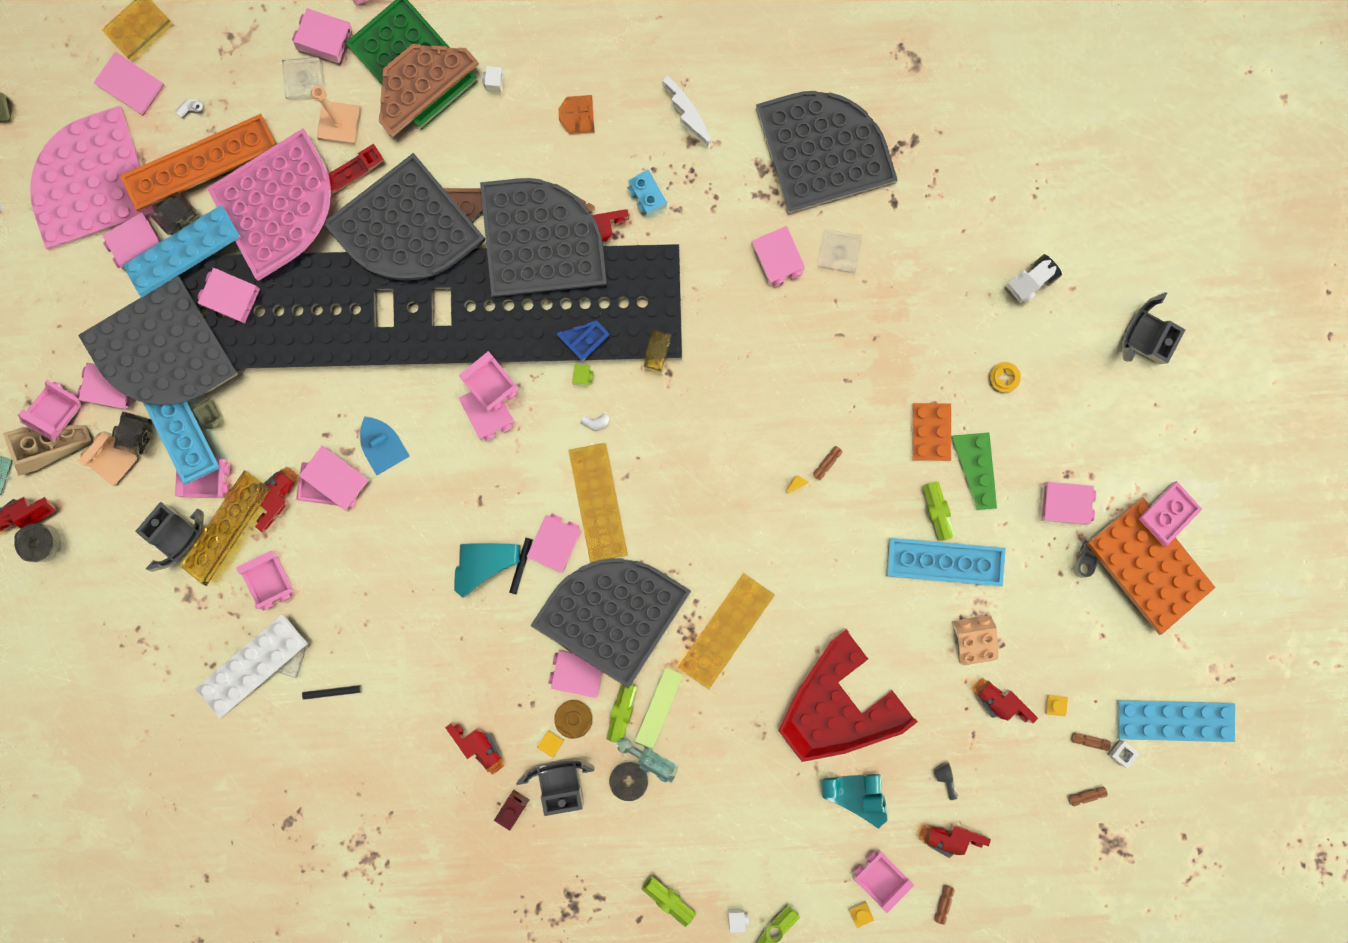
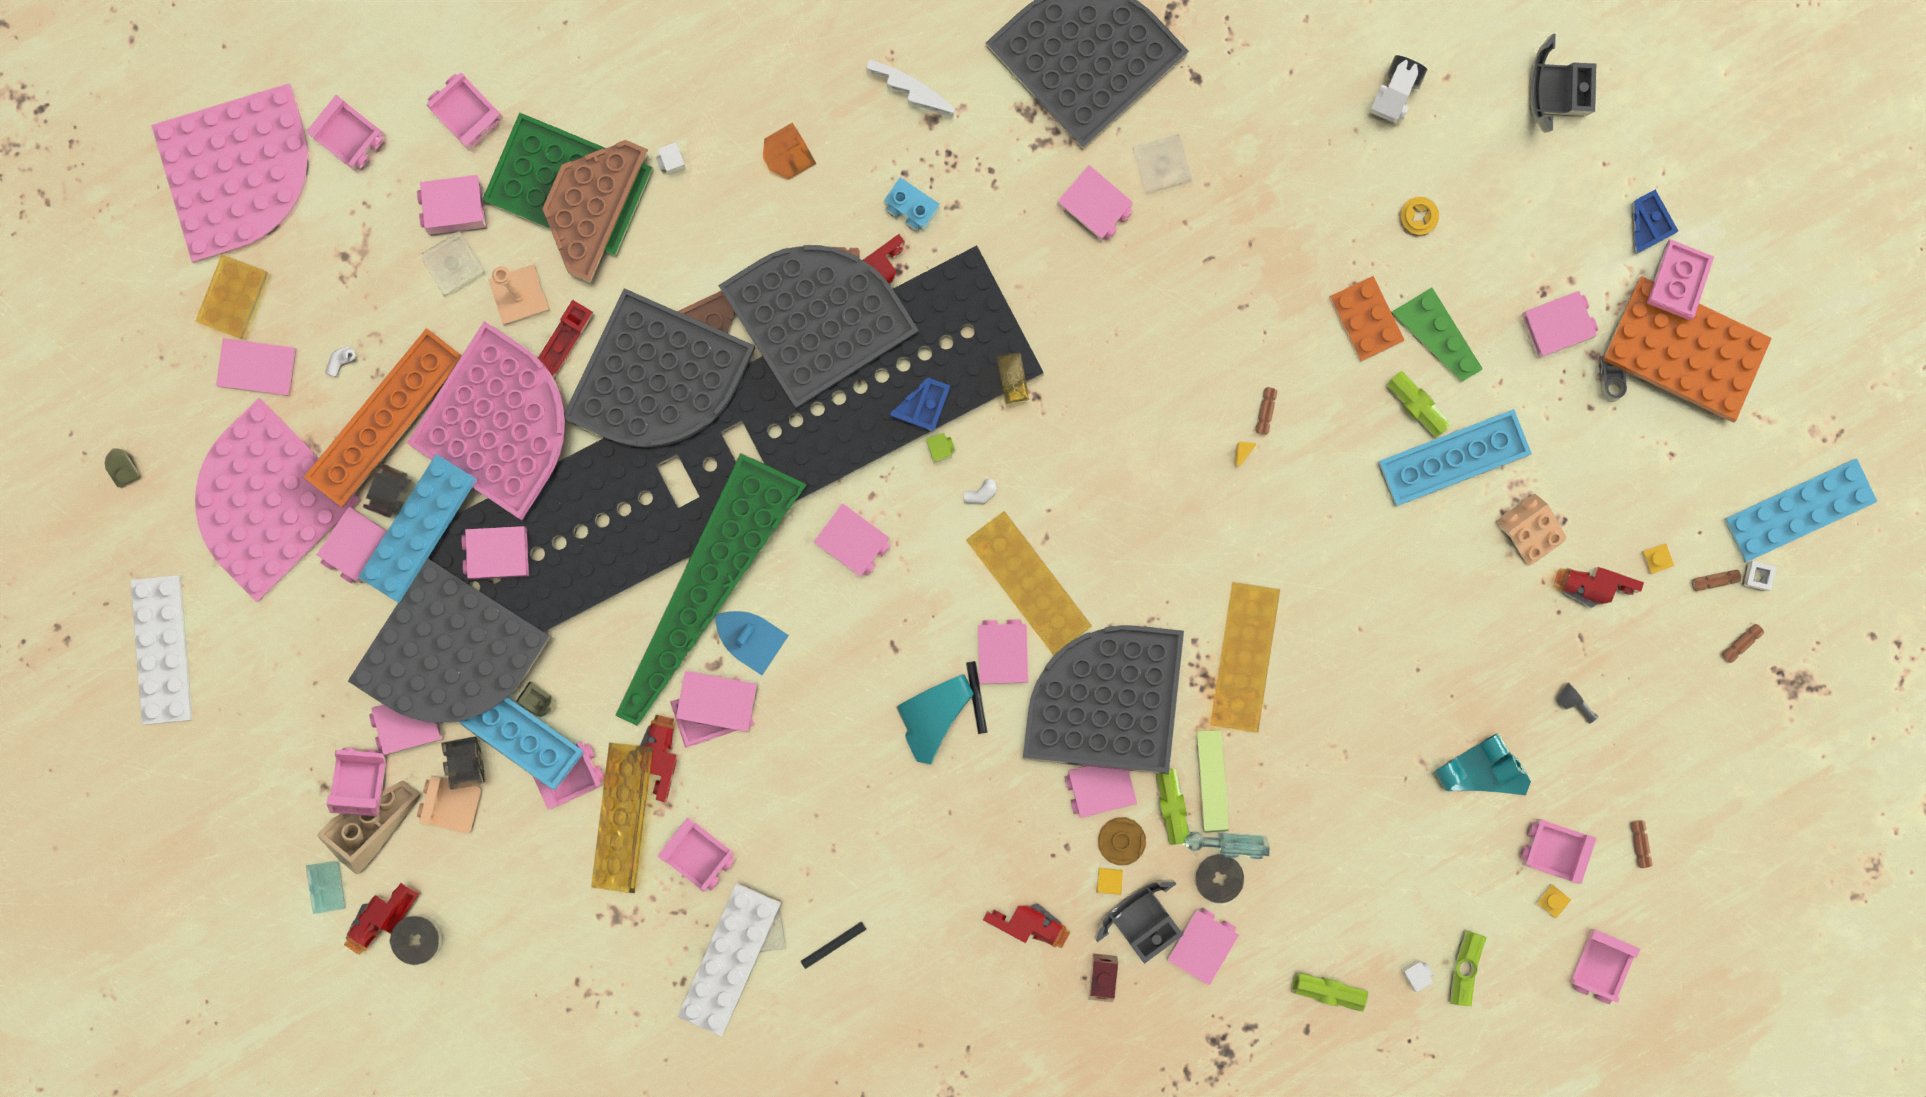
camera: 20 degrees left, 0 degrees up
dark grey piece [135,502,204,572] -> none
bright pink panel [458,351,519,413] -> none
red piece [778,628,918,762] -> none
red plate [919,824,991,858] -> none
none -> green wing [615,453,807,726]
none -> bright pink brick [1166,908,1239,985]
none -> blue wing [1633,189,1679,254]

